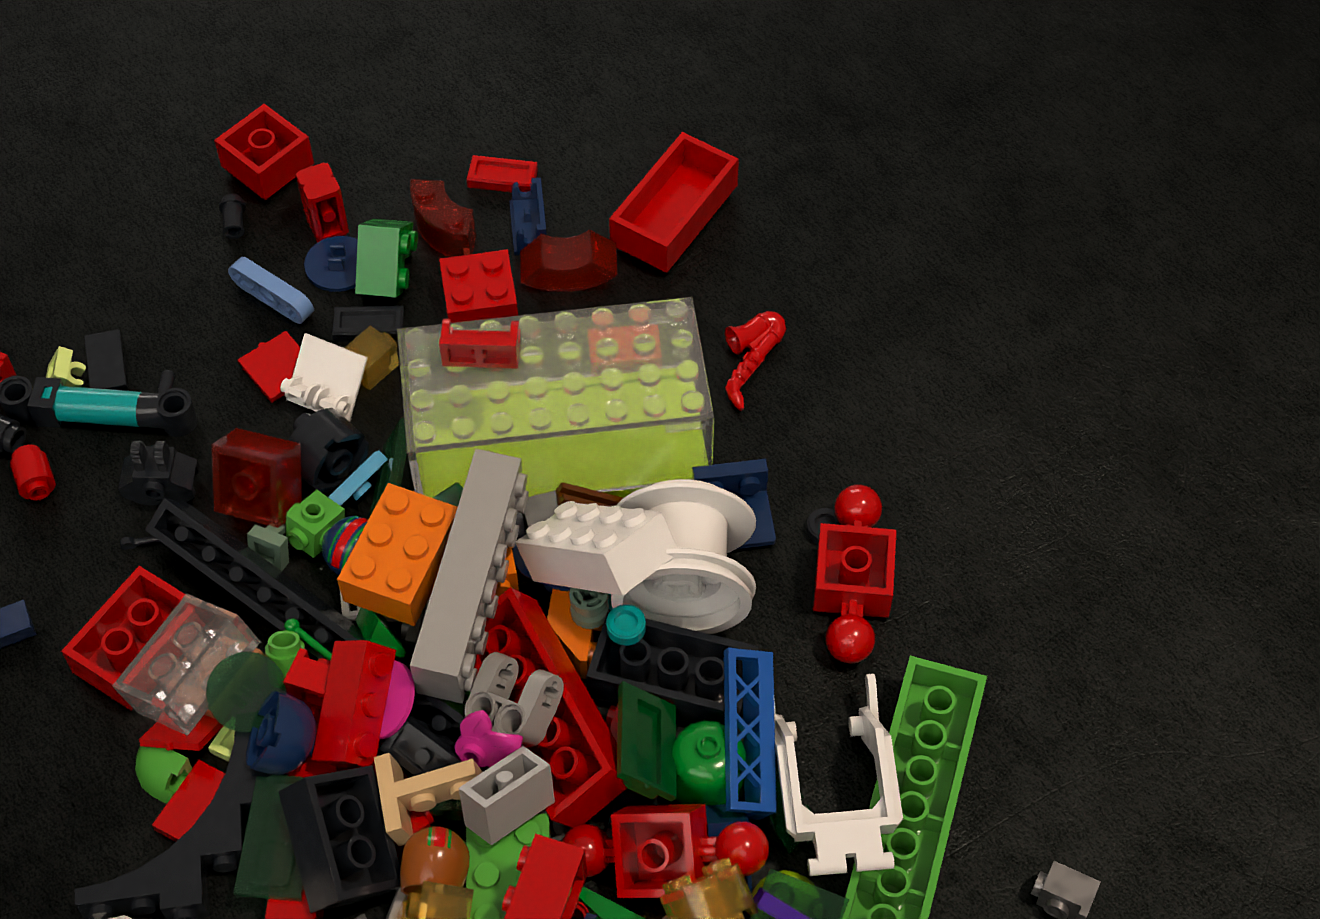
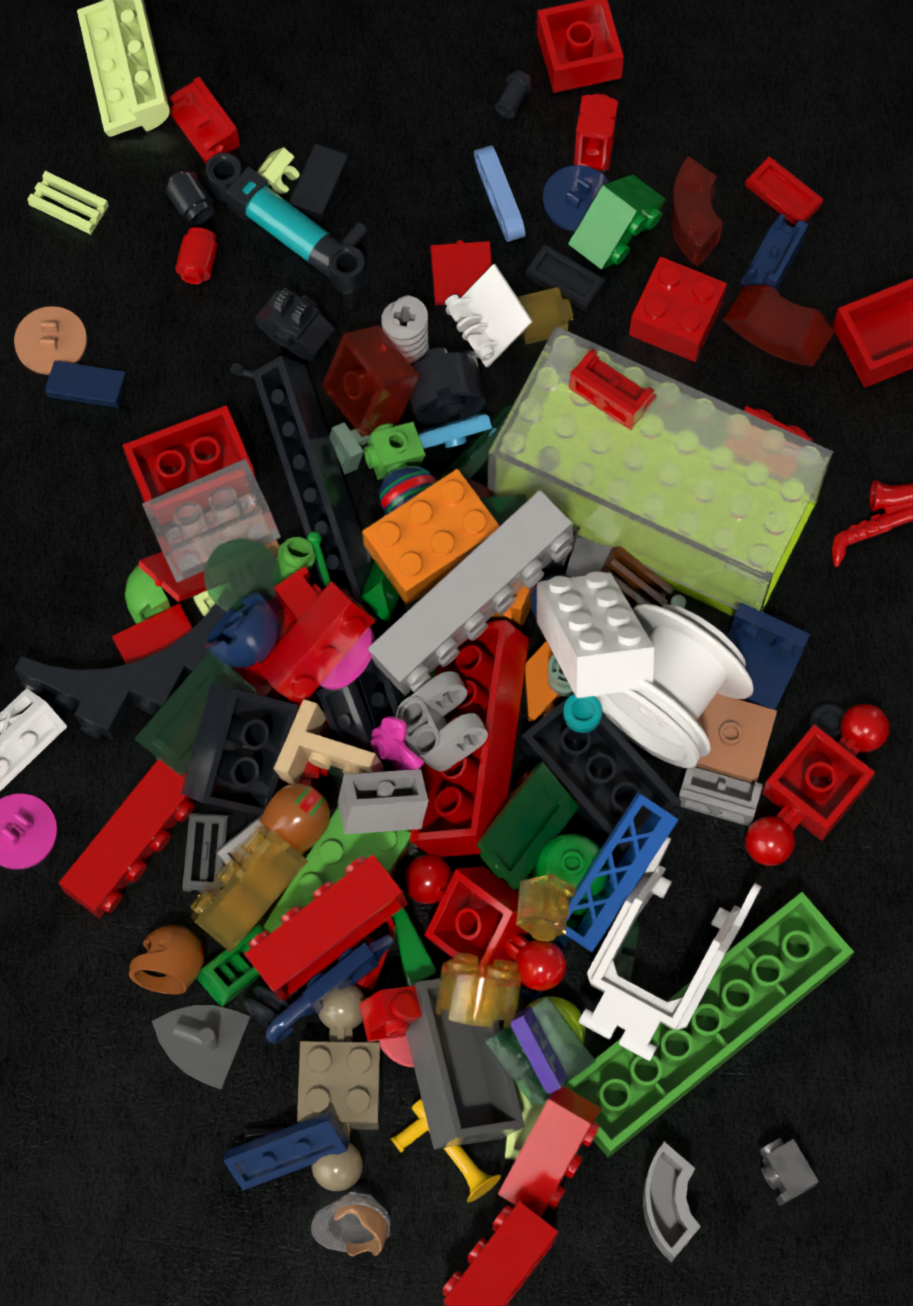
camera: 35 degrees right, 15 degrees up
none -> light grey piece [382,295,429,365]
none -> clear yellow brick [516,874,576,941]
none -> light grey hinge [679,766,763,827]
none -> nougat plate [696,693,777,784]

